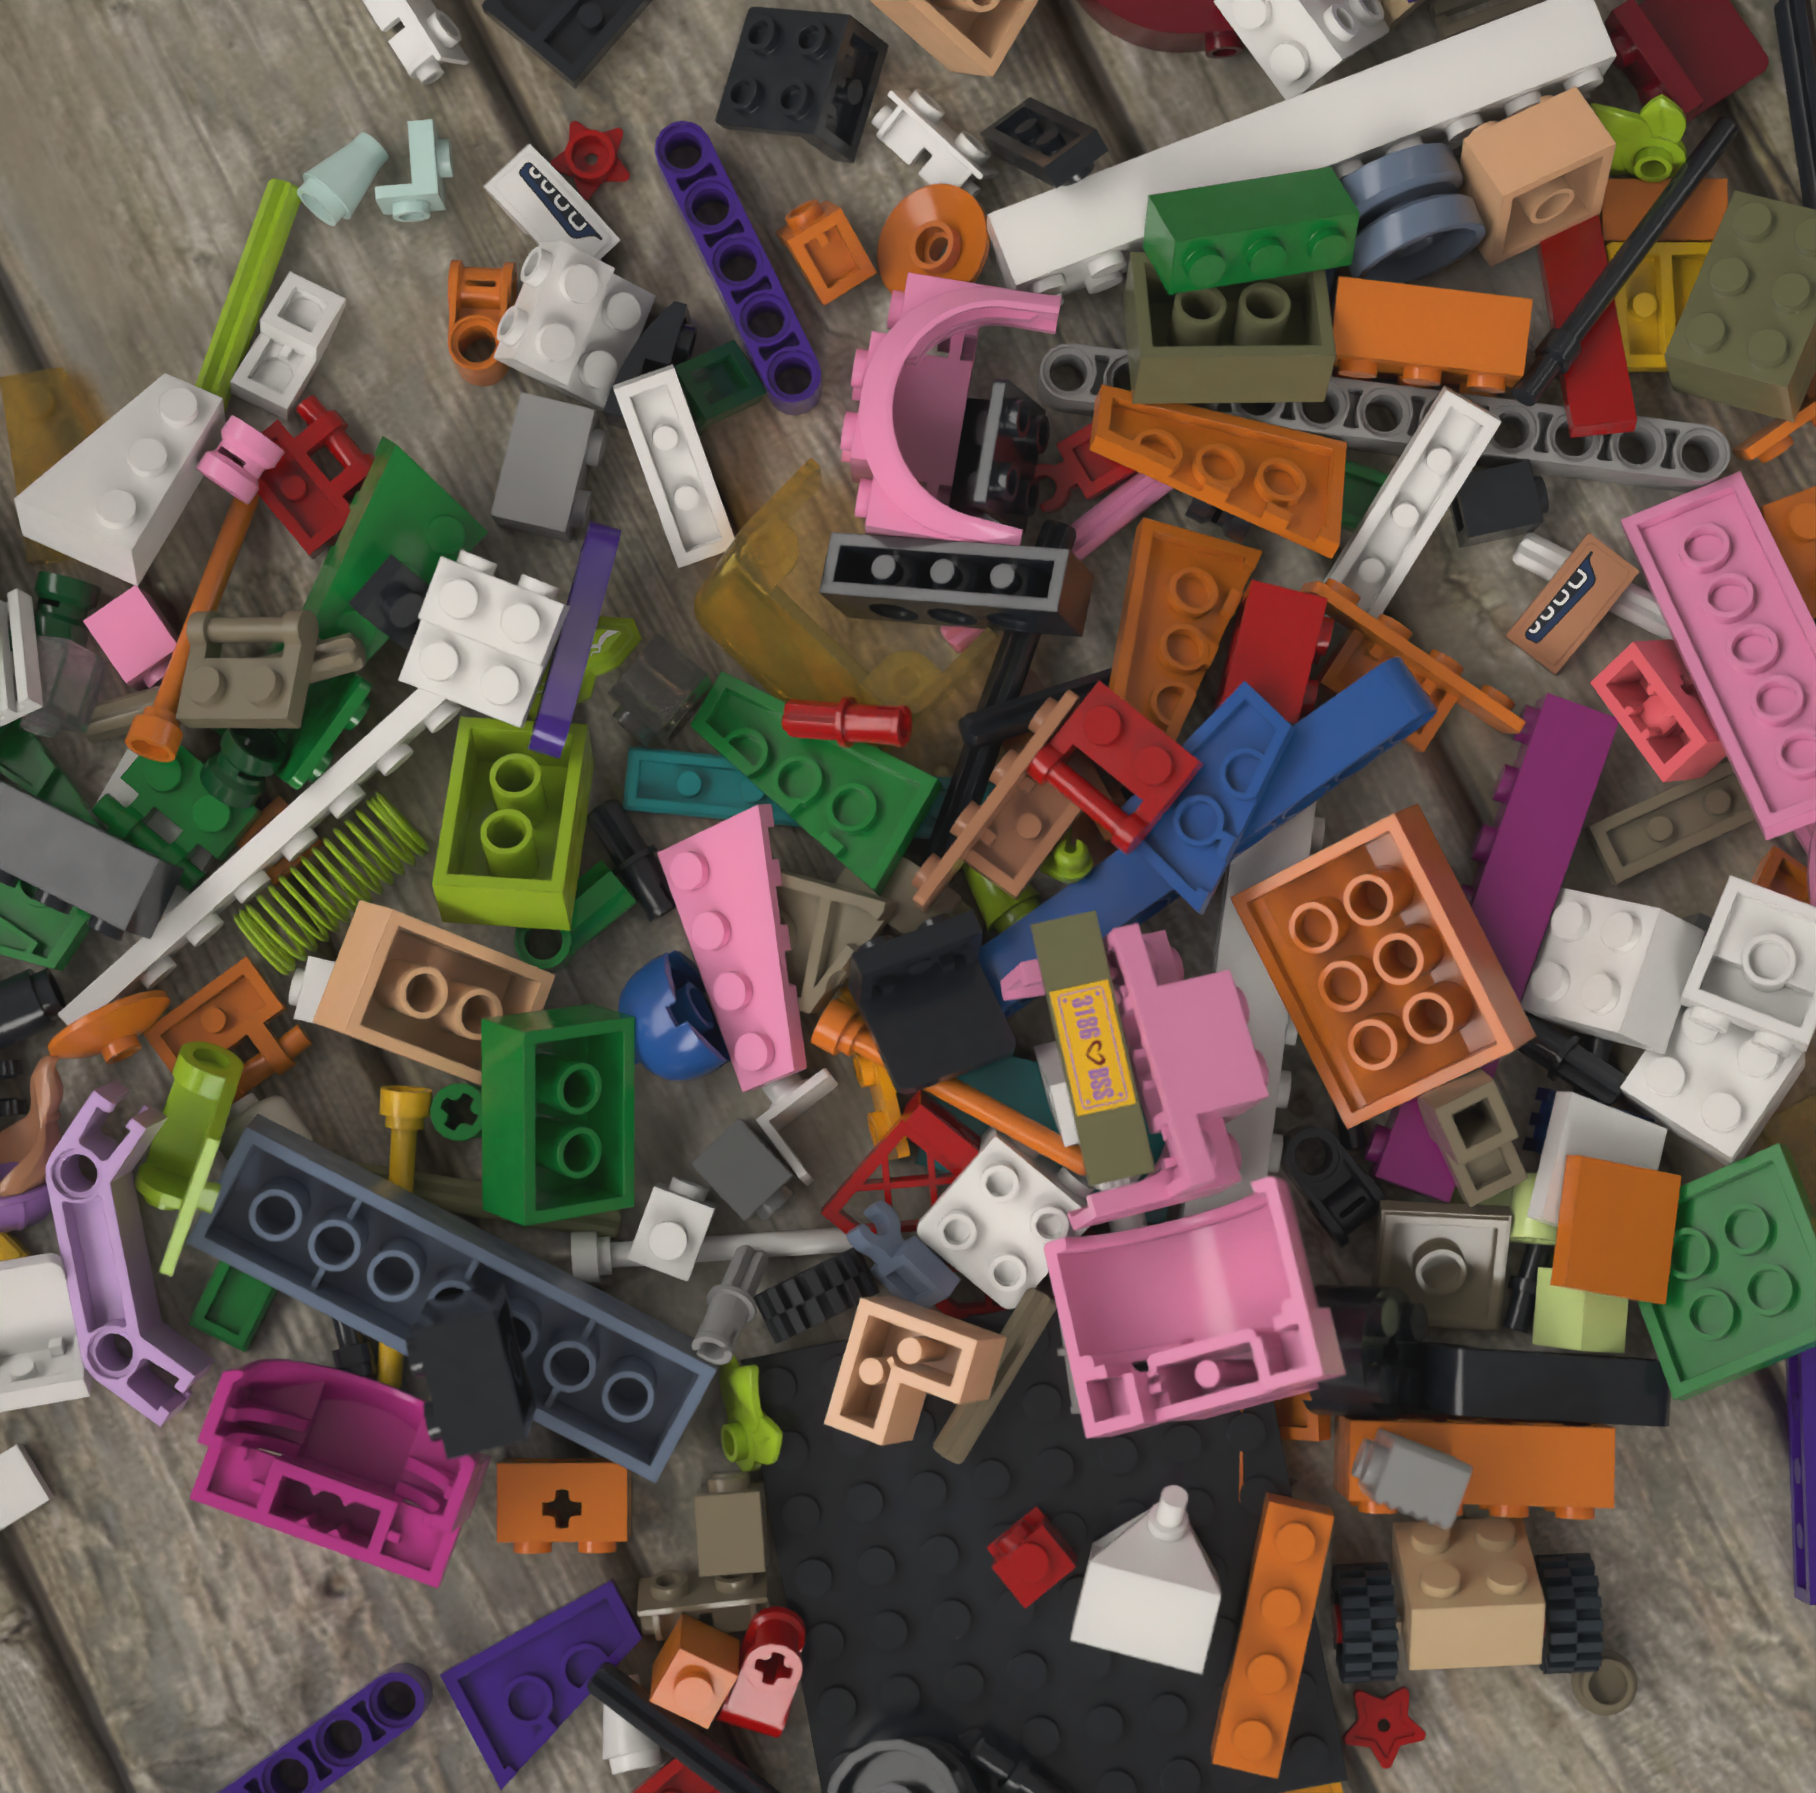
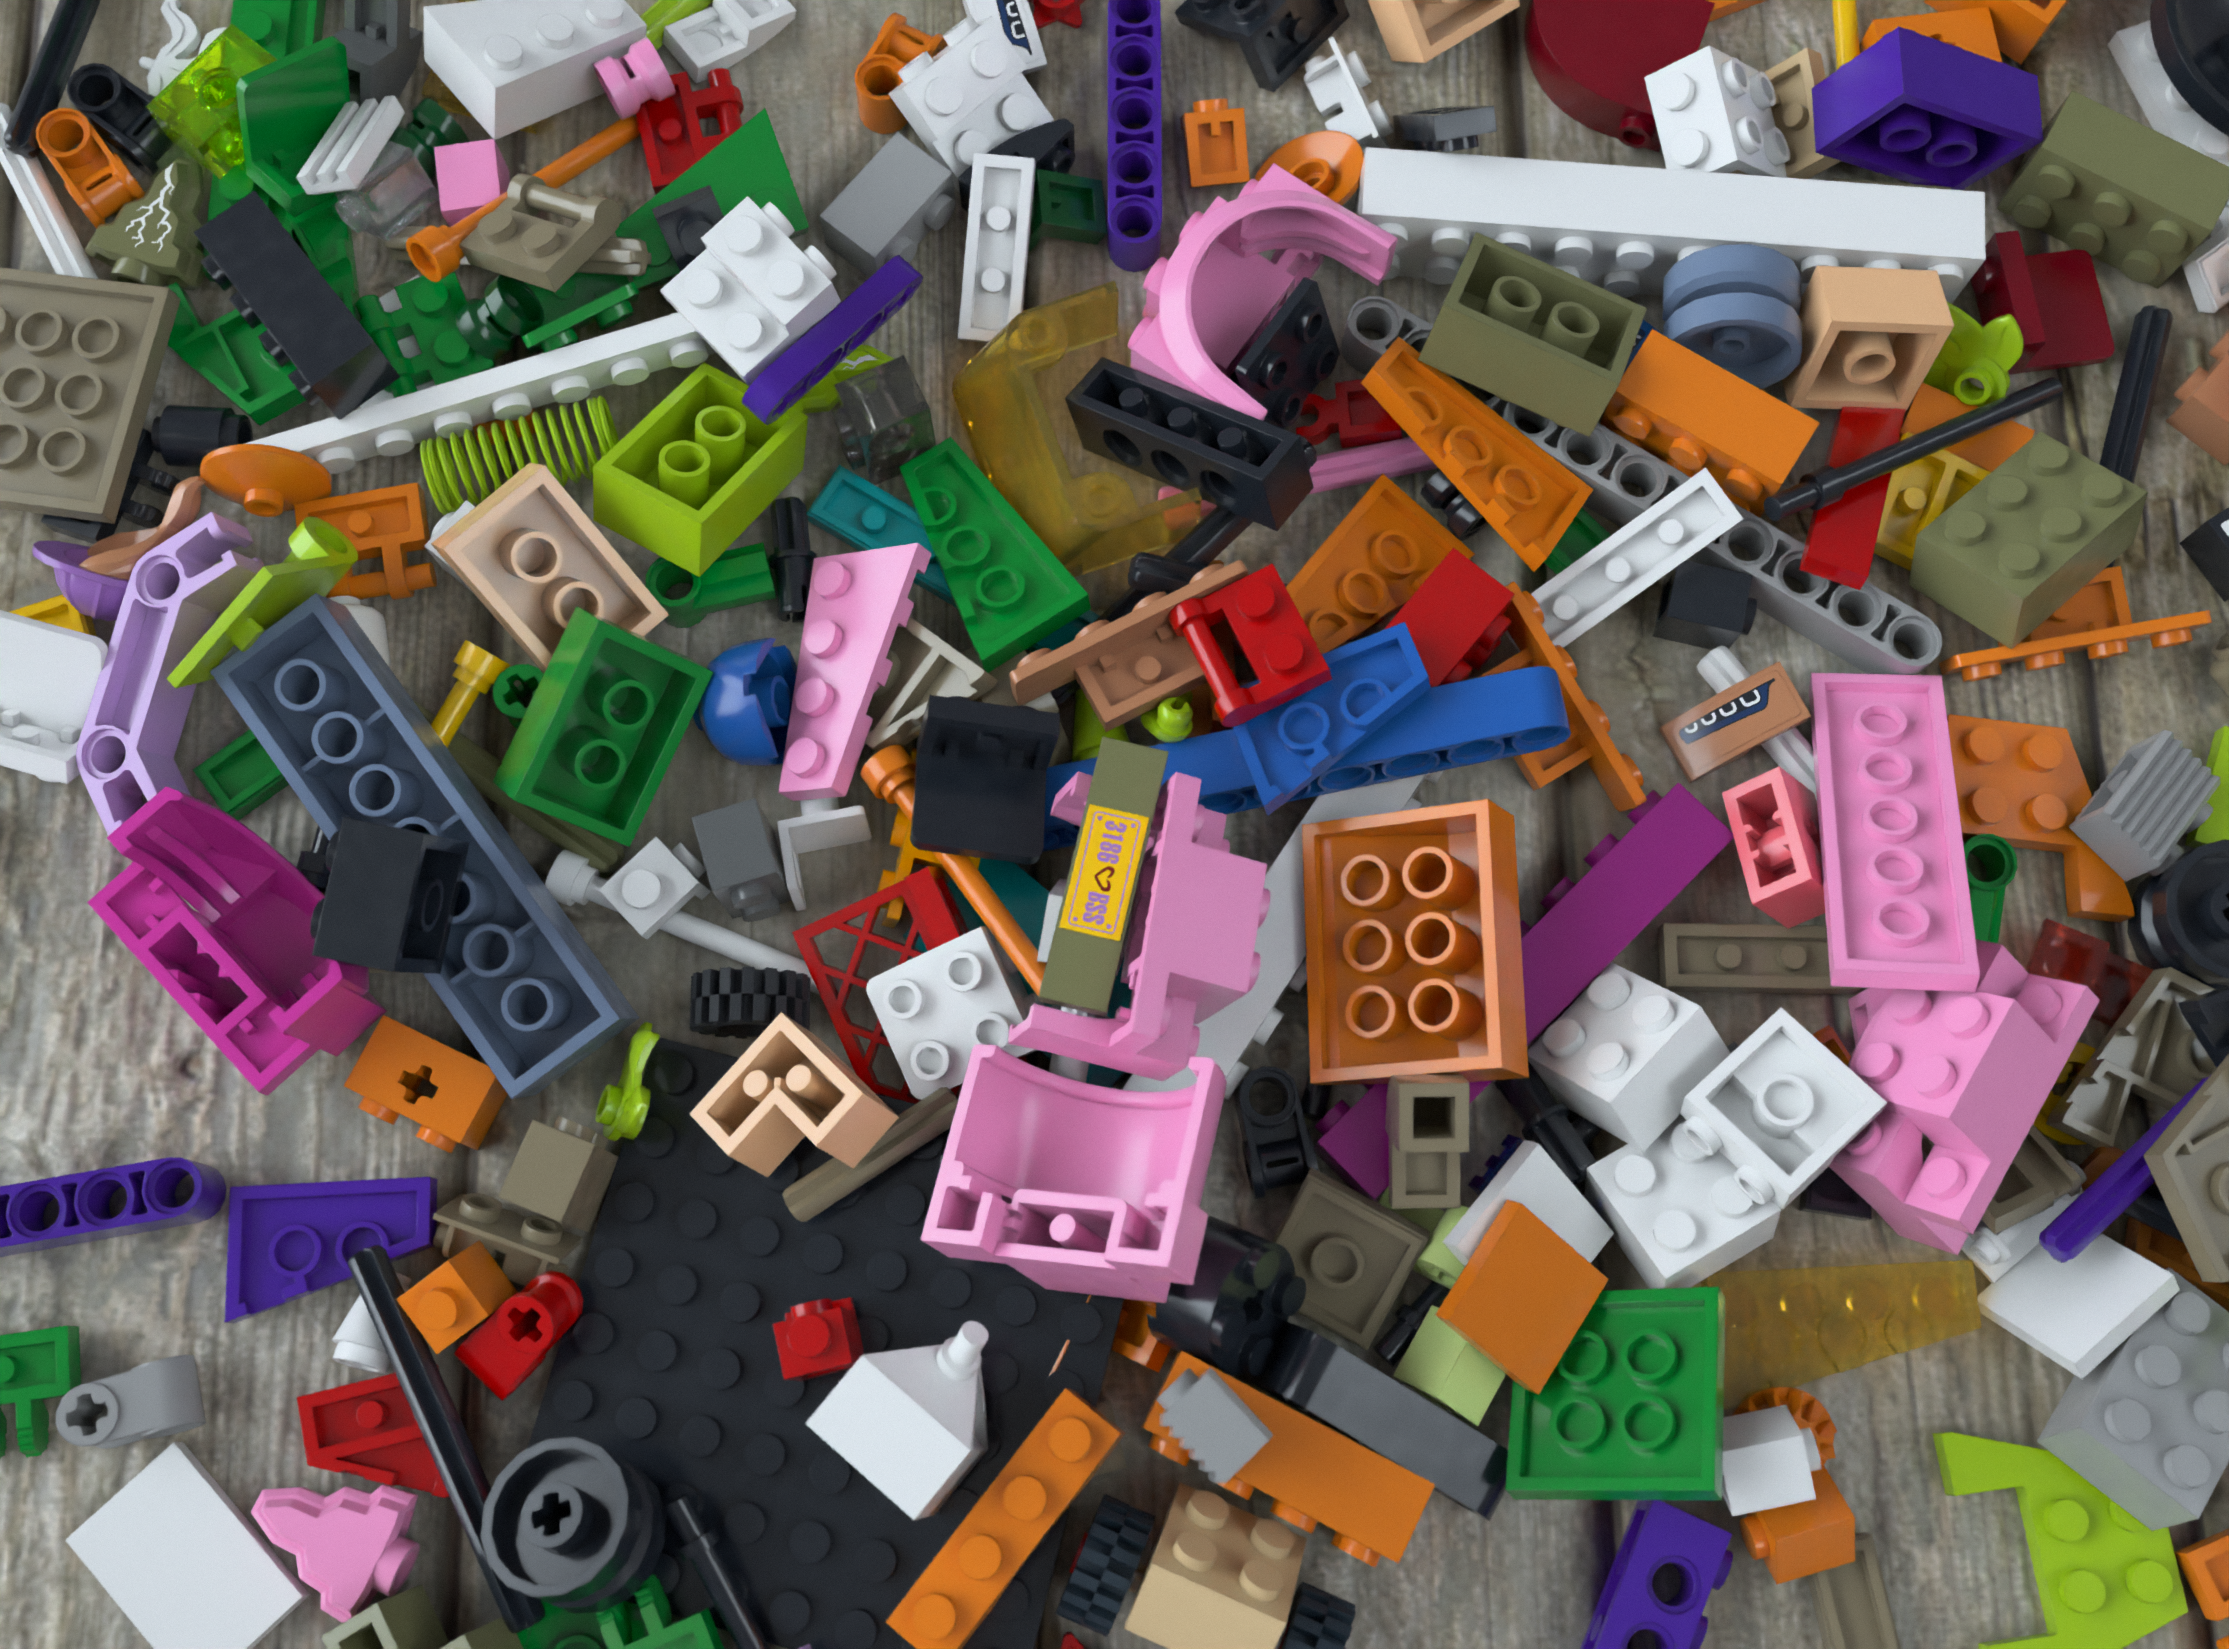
camera: 25 degrees right, 10 degrees down
light grey axle [692,1245,769,1365] -> none
red axle [781,696,912,748] -> none
sand blue plate [846,1200,961,1308] -> none
green brick [1143,167,1360,295] -> none

